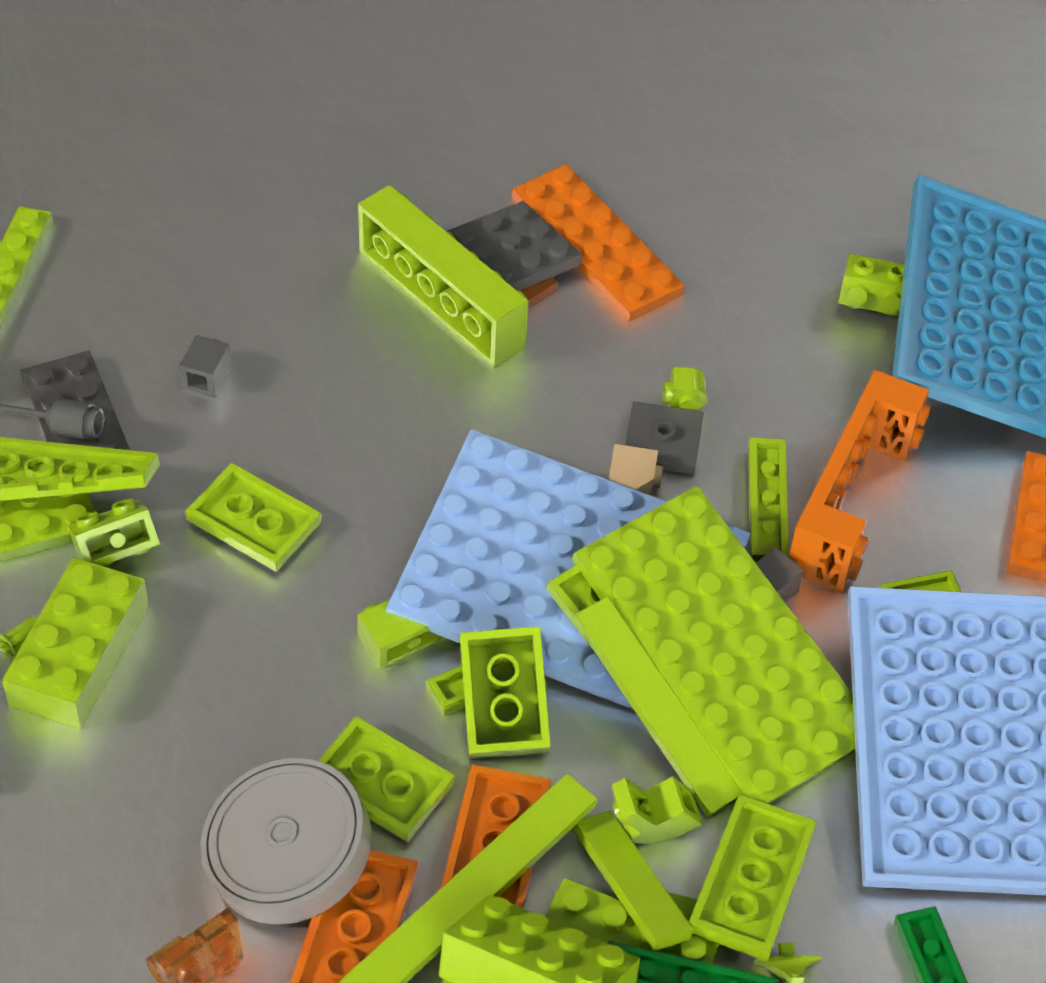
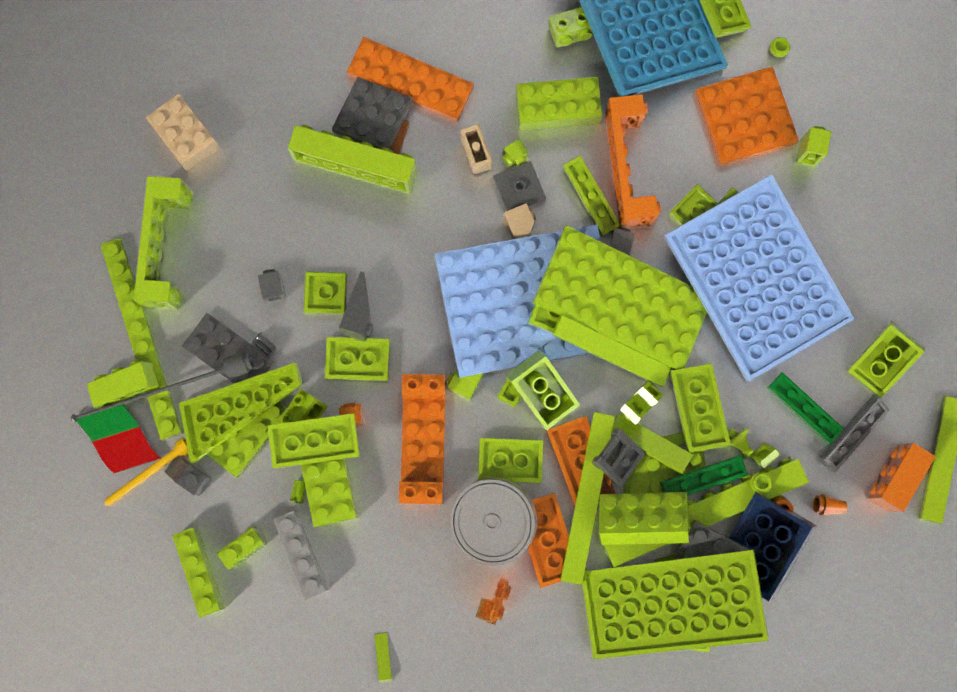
camera: 30 degrees left, 30 degrees up
none -> lime plate [134,176,193,310]
none -> tan brick [145,93,220,172]
none -> dark grey piece [251,332,276,356]
none -> lime plate [267,413,360,468]
none -> lime tile [304,271,348,315]
none -> dark grey slope [339,271,373,342]
none -> orange brick [339,403,364,425]
none -> orange plate [399,374,446,504]
none -> tan brick [460,124,493,174]
none -> lime brick [516,77,602,131]
none -> dark grey plate [592,428,645,486]

